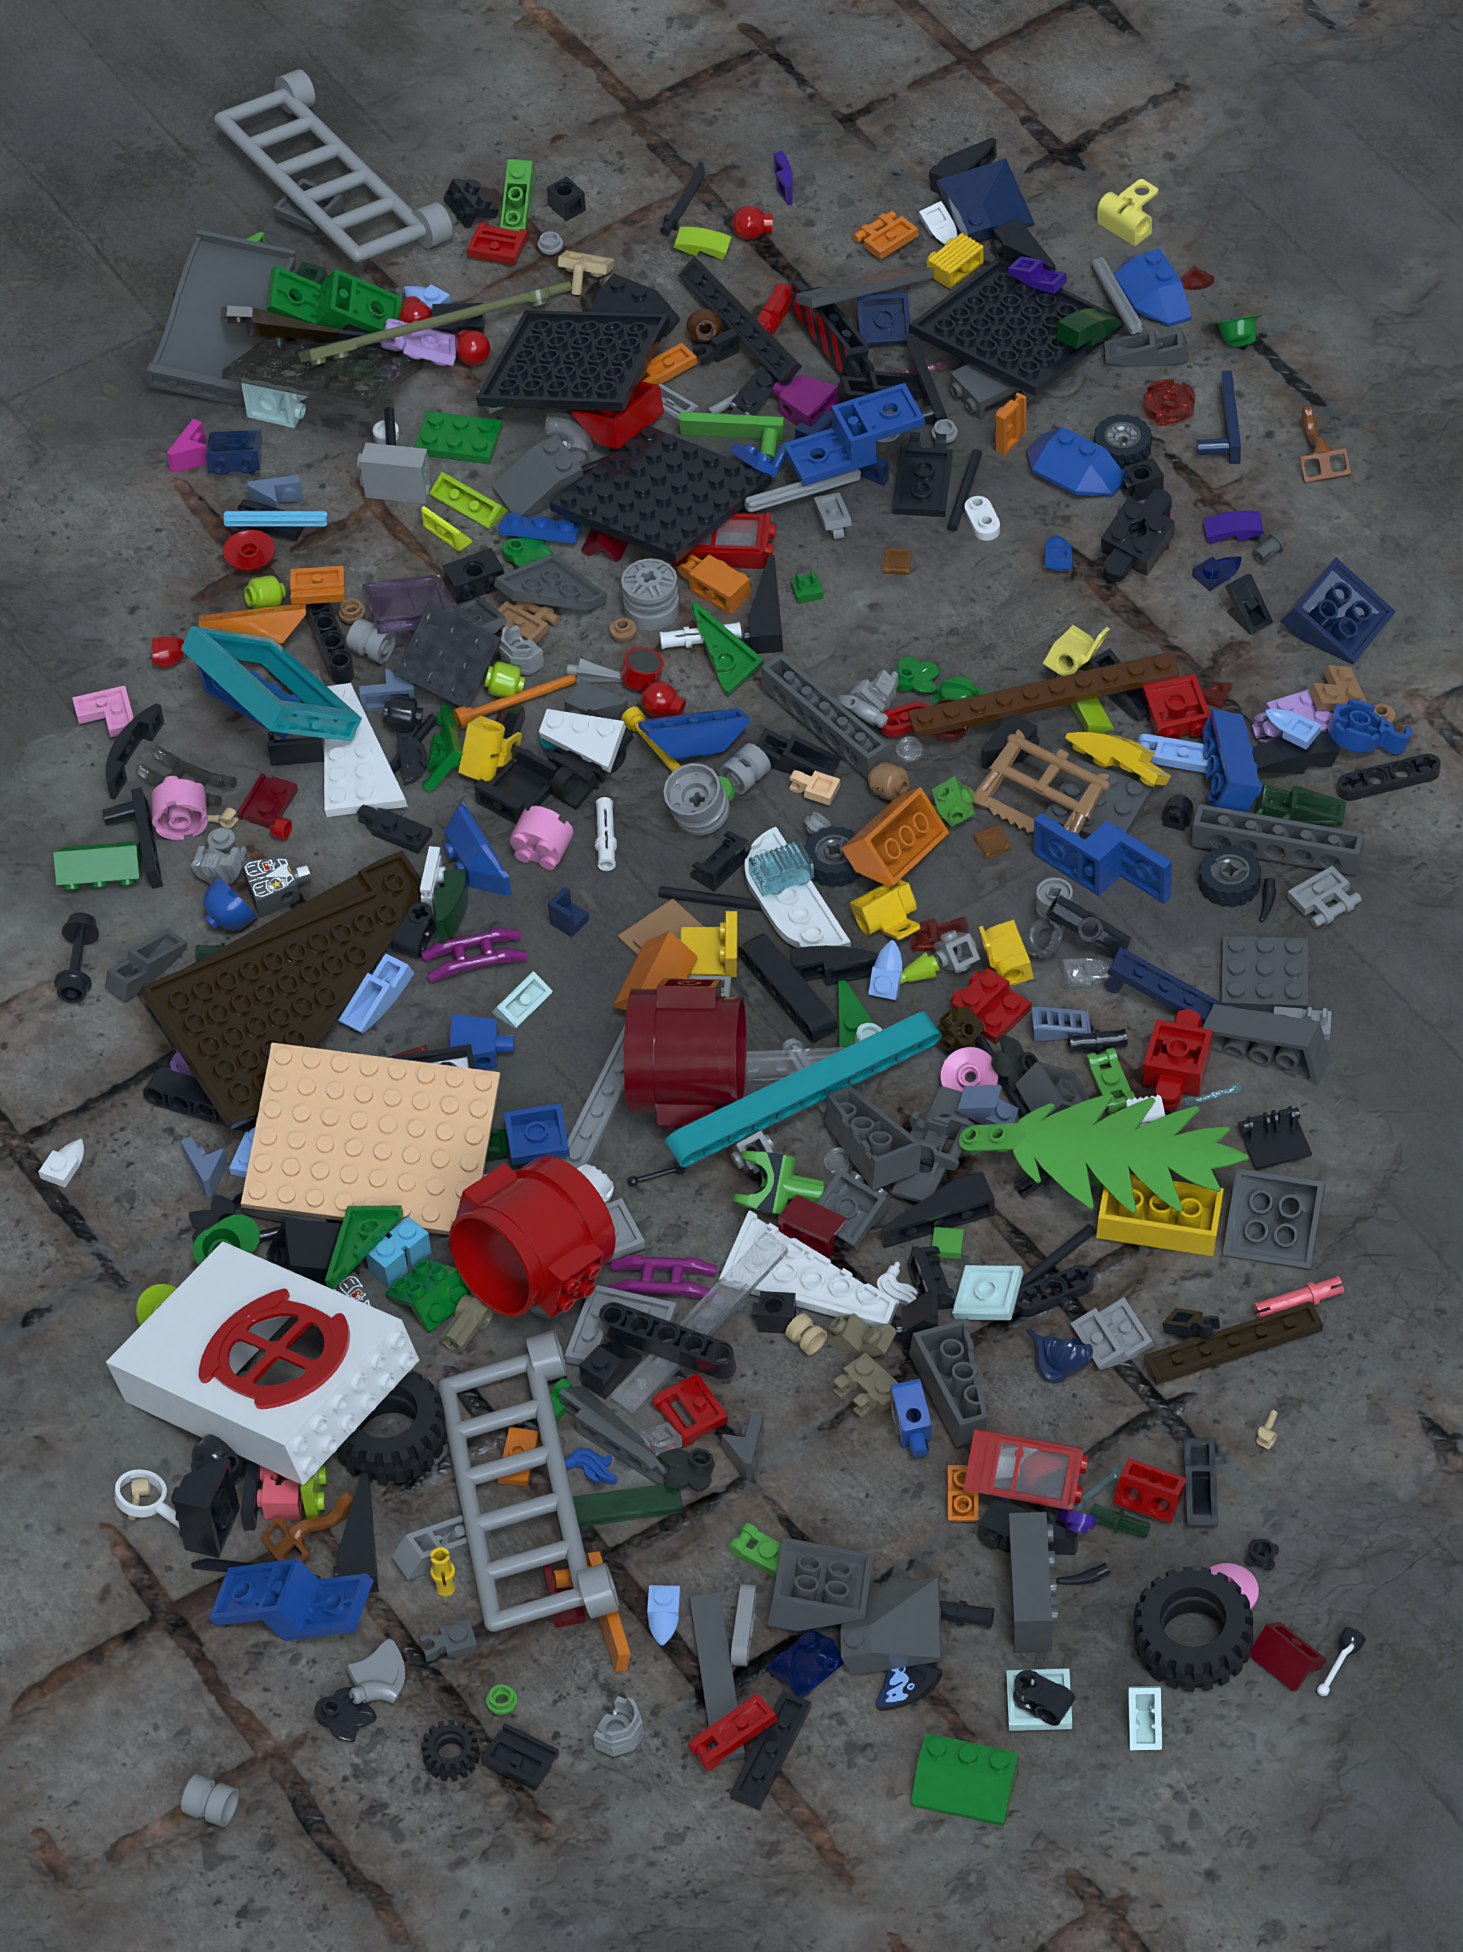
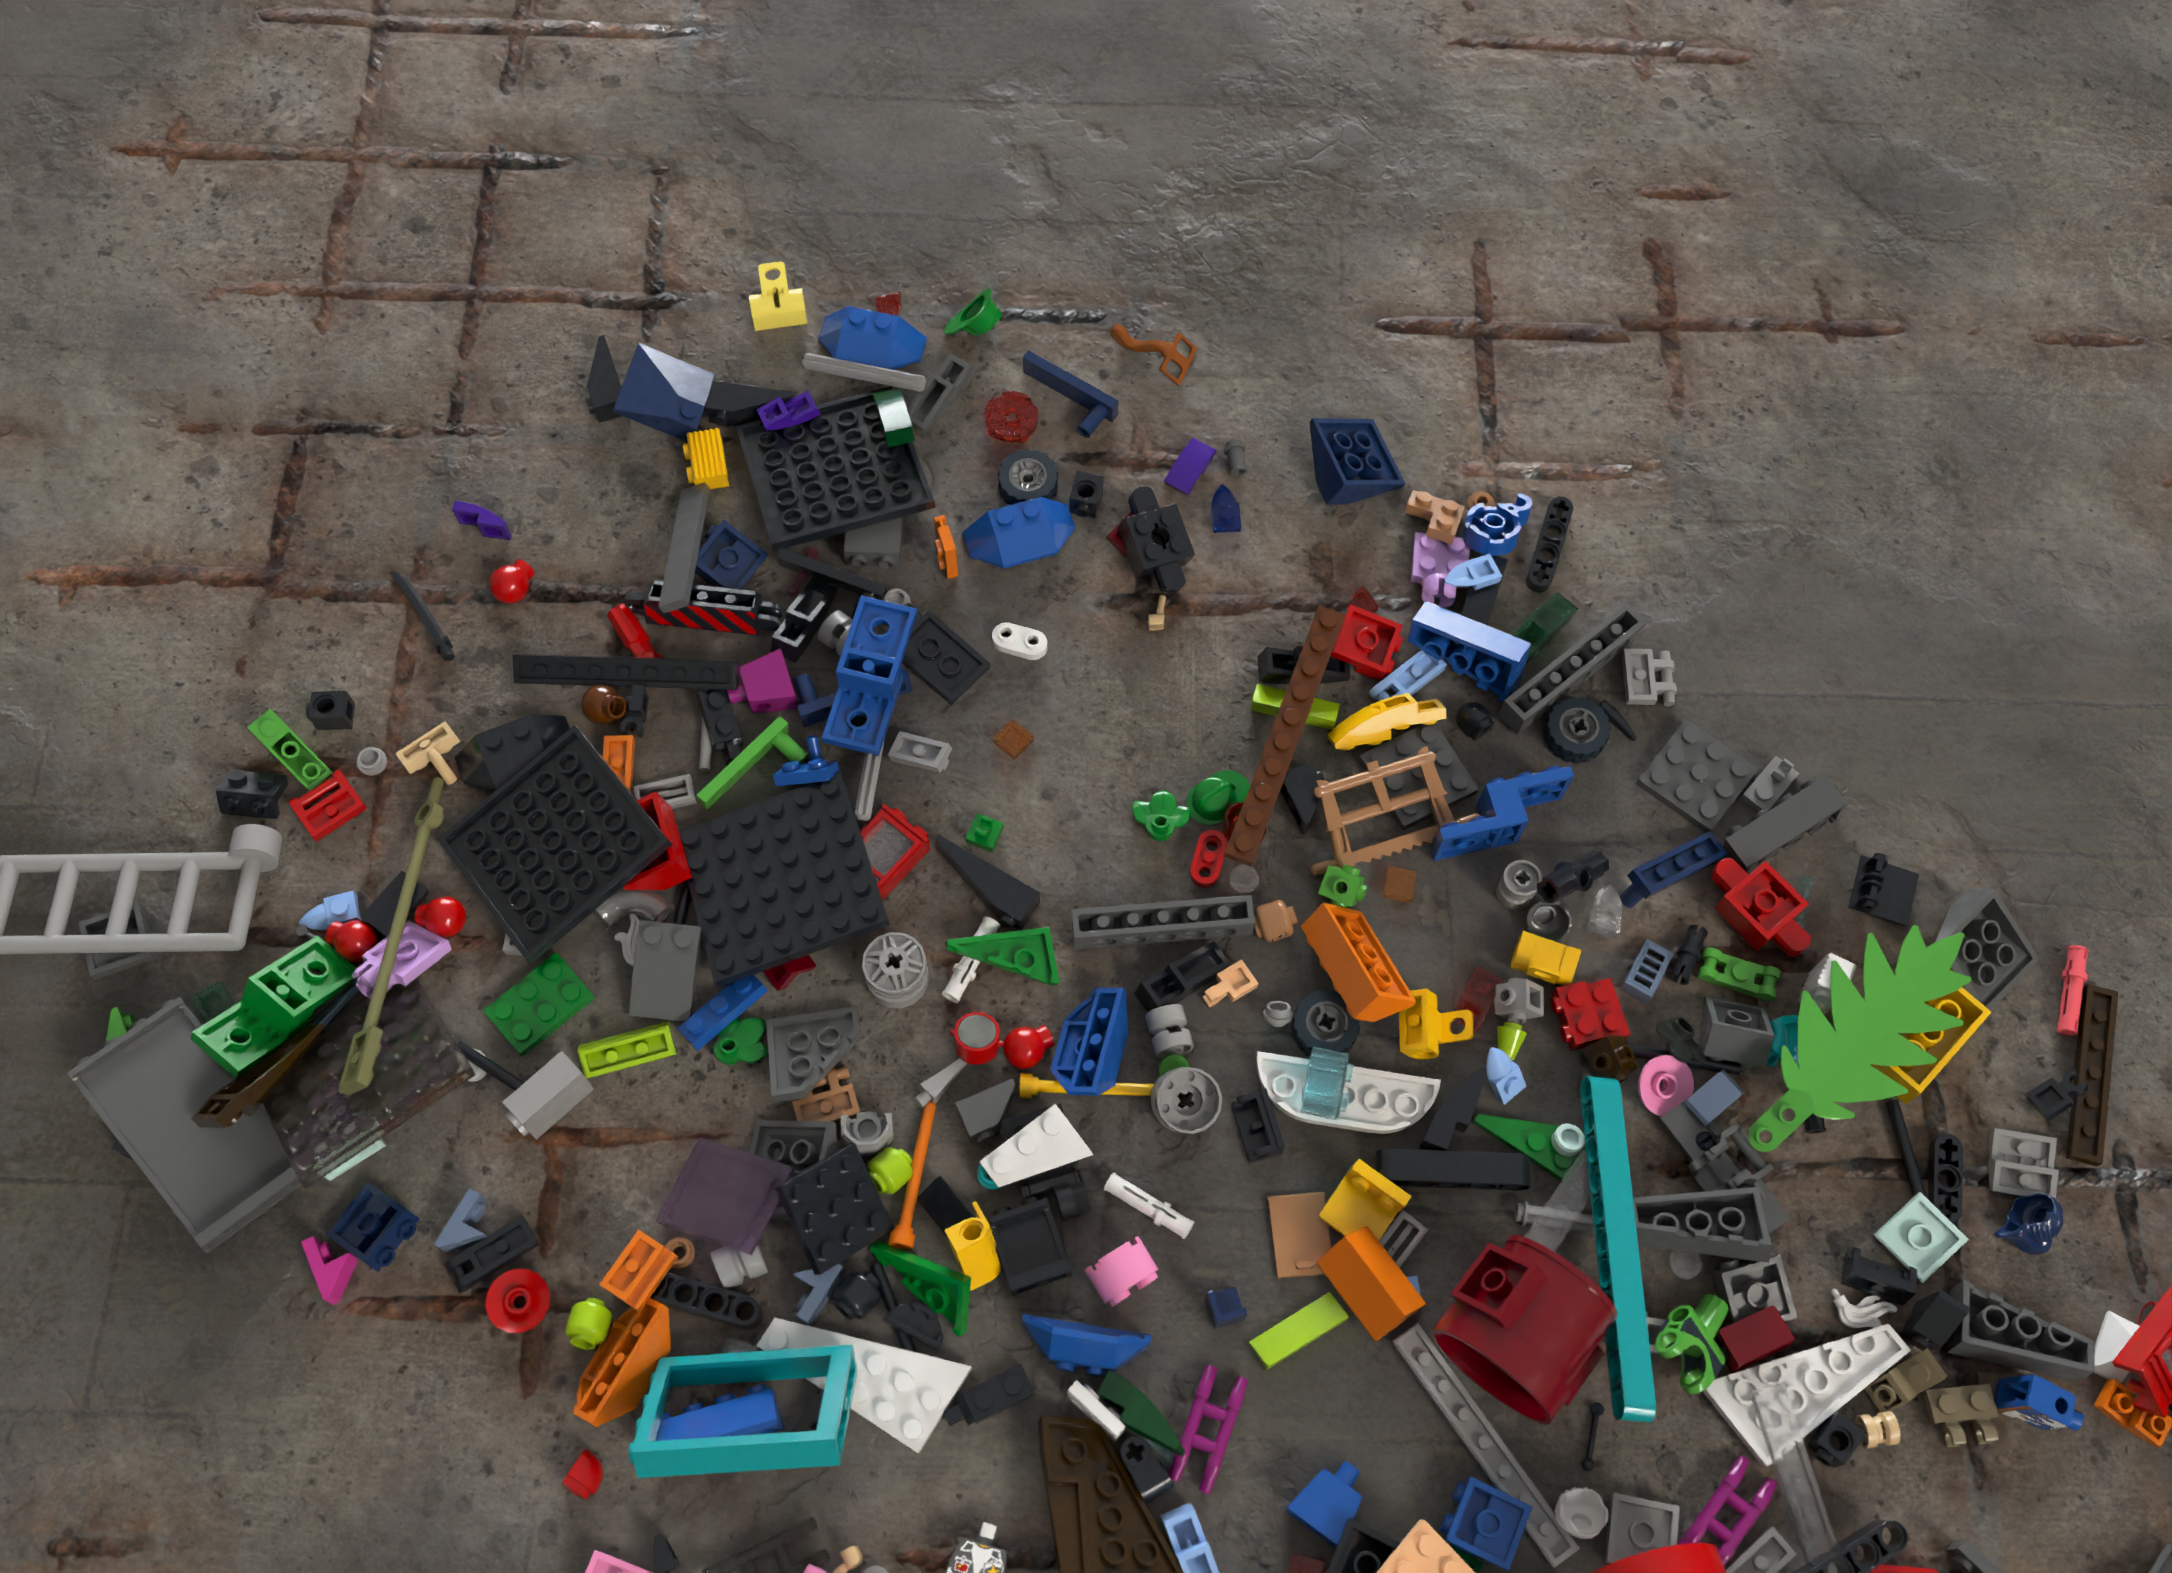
camera: 60 degrees left, 15 degrees up
medium azure axle [223,511,328,527] -> none
dark red plate [237,773,298,828] -> none
red hinge [269,817,292,841] -> none
neon yellow slope [421,506,472,552] -> none
black brick [442,548,504,604] -> none
light aqua slope [492,971,553,1028] -> none
medium nougat plate [610,618,637,643] -> none
black bar [659,886,763,911] -> none
lime slope [673,227,731,260] -> none
orange brick [677,555,751,615] -> none
light grey arm [835,695,888,728] -> none
light grey hair [849,669,899,713] -> none
orange plate [852,210,919,260] -> none
black slope [881,1172,995,1249] -> none
white plate [919,201,957,244] -> none
bright green tile [931,1227,964,1259] -> none
black bar [947,449,982,532] -> none
light yellow piece [1043,625,1110,676] -> none
blue plate [1044,535,1072,571] -> none
black slope [1225,574,1273,634] -> none
none -> tan hand [1148,595,1166,631]
none -> lime slope [1249,1292,1349,1370]

